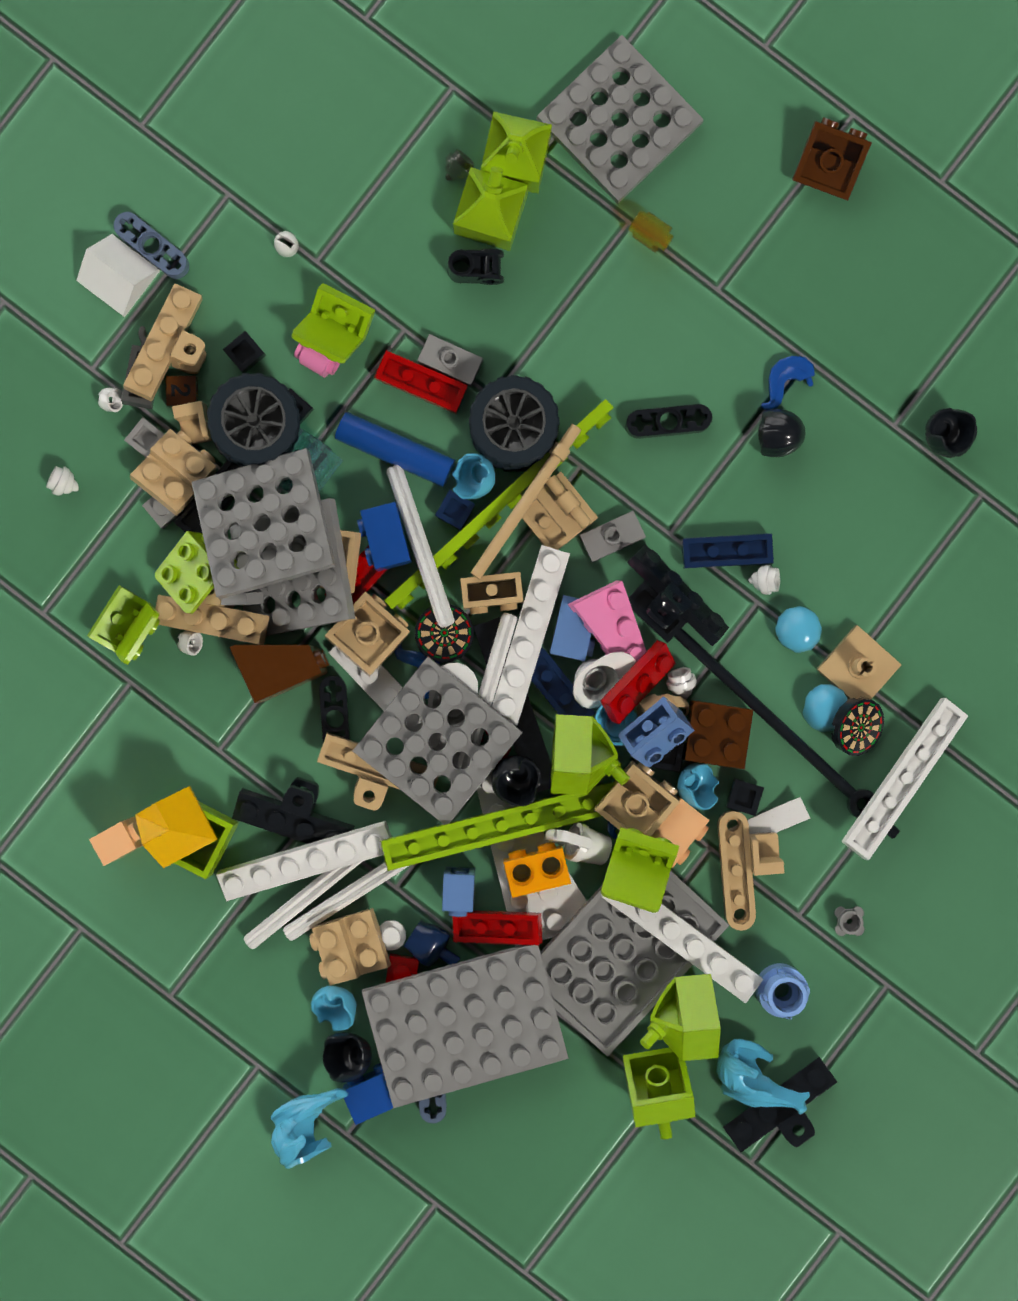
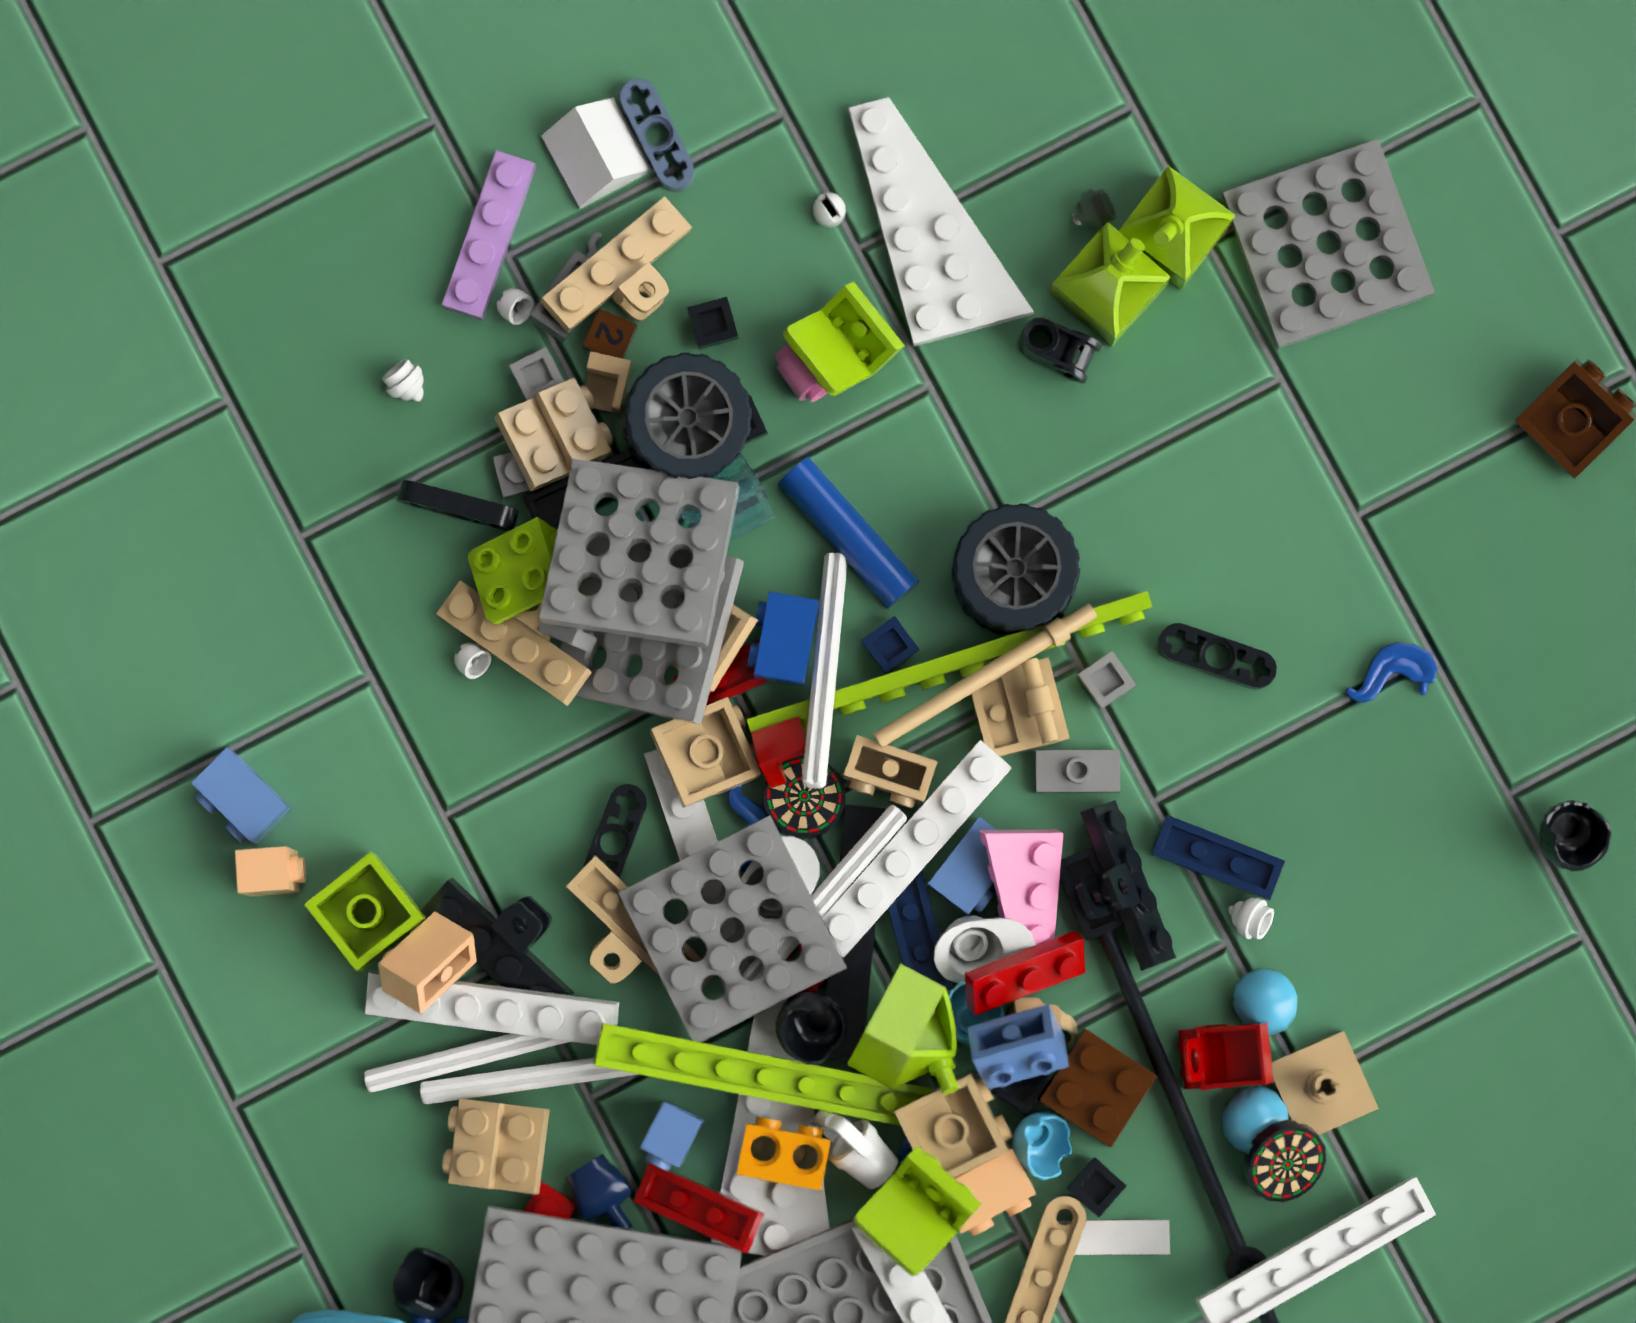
camera: 30 degrees right, 5 degrees down
lime bracket [87,585,160,665] -> none
yellow slope [135,786,218,868] -> none
reddish brown slope [230,645,330,703] -> none
medium azure hair [311,985,357,1032] -> none
red plate [374,350,468,414] -> none
white plate [379,920,406,950] -> none
light grey plate [417,334,483,387] -> none
medium azure hair [452,453,495,499] -> none
clear yellow brick [628,210,674,253] -> none
white plate [666,667,697,699] -> none
tan panel [749,832,784,876] -> none
black hair [758,409,806,457] -> none
none -> medium blue brick [191,747,292,844]
none -> light nougat brick [378,911,477,1014]
none -> black beam [397,480,519,531]
none -> lavender plate [442,150,536,321]
none -> red panel [751,716,807,788]
none -> white wing [849,97,1034,347]
none -> light grey plate [1077,651,1136,710]
none -> red piece [1177,1023,1274,1091]

